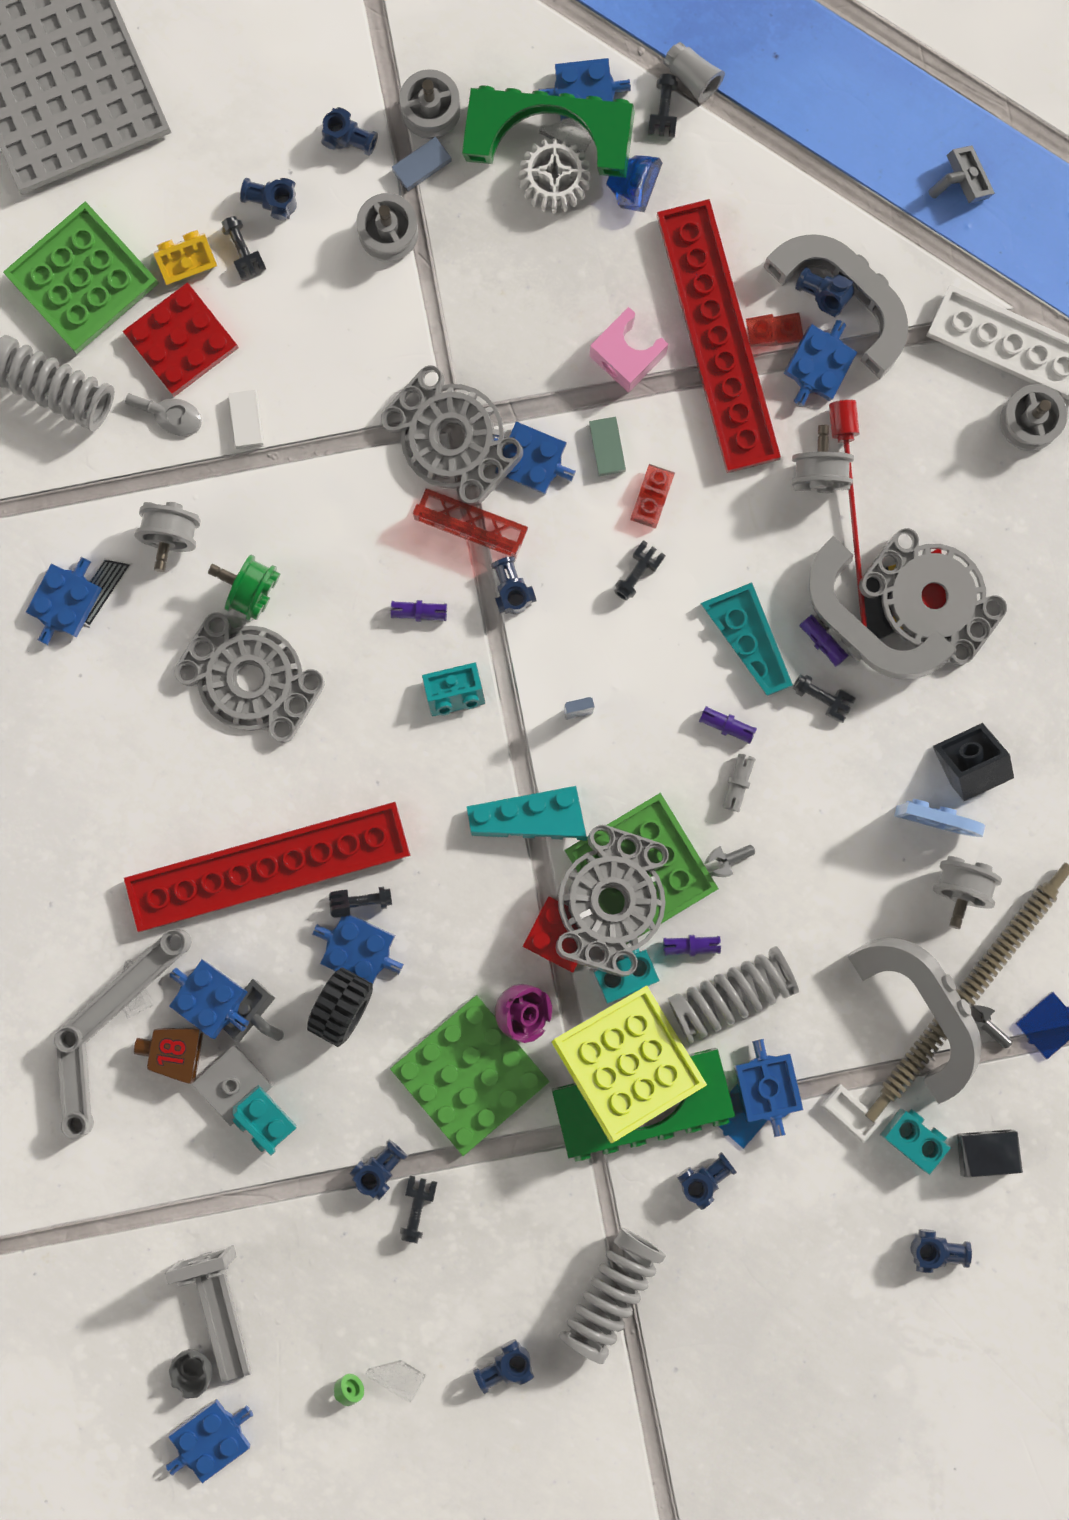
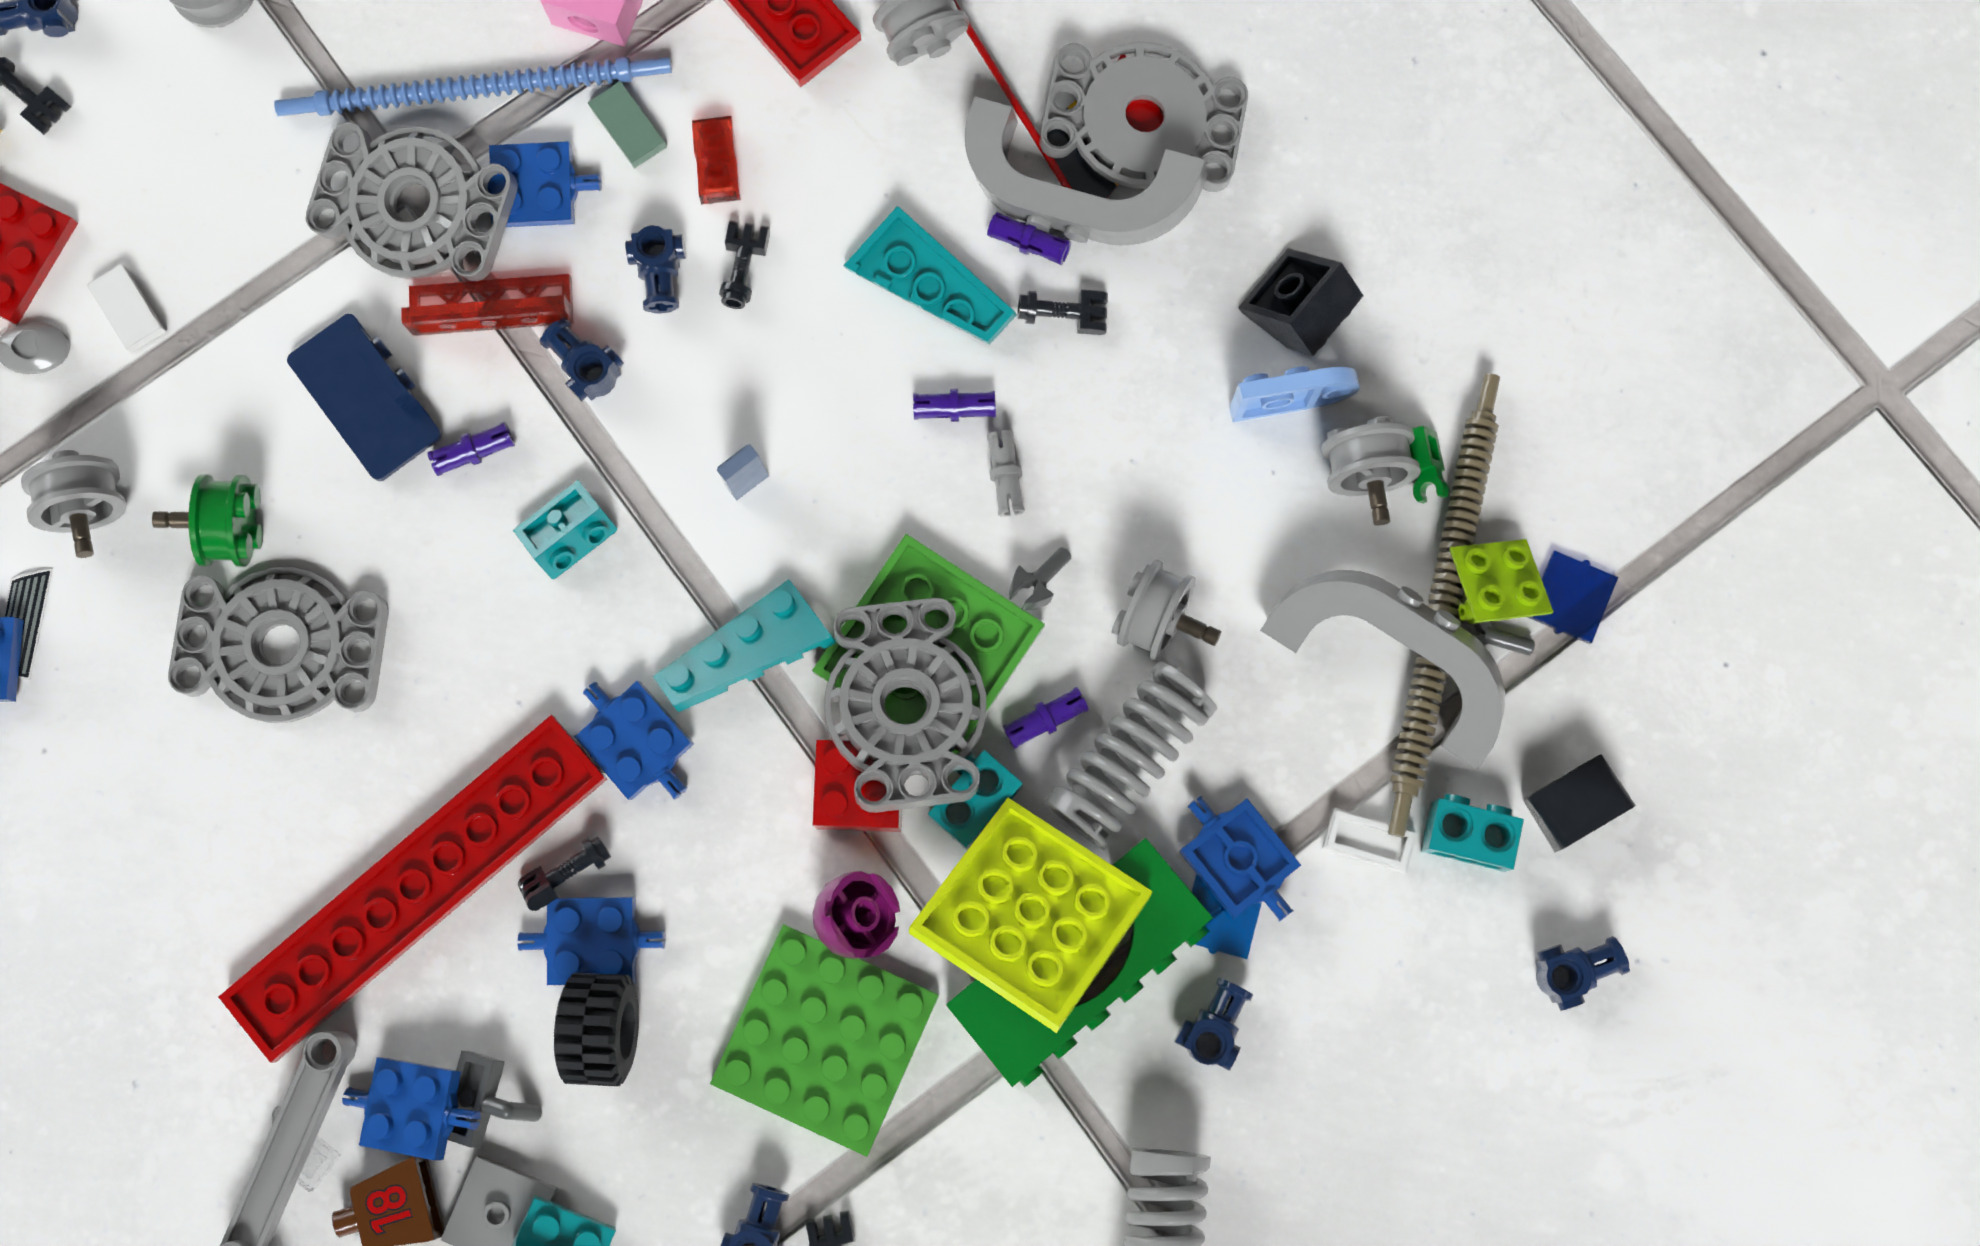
camera: 20 degrees left, 5 degrees down
none -> medium blue hose [274,57,672,116]
none -> dark blue bracket [287,314,442,482]
none -> blue plate [574,681,694,800]
none -> dark blue connector [625,225,686,314]
none -> light grey wheel [1111,560,1222,662]
none -> green plate [1410,426,1449,504]
none -> lime hinge [1449,539,1553,624]

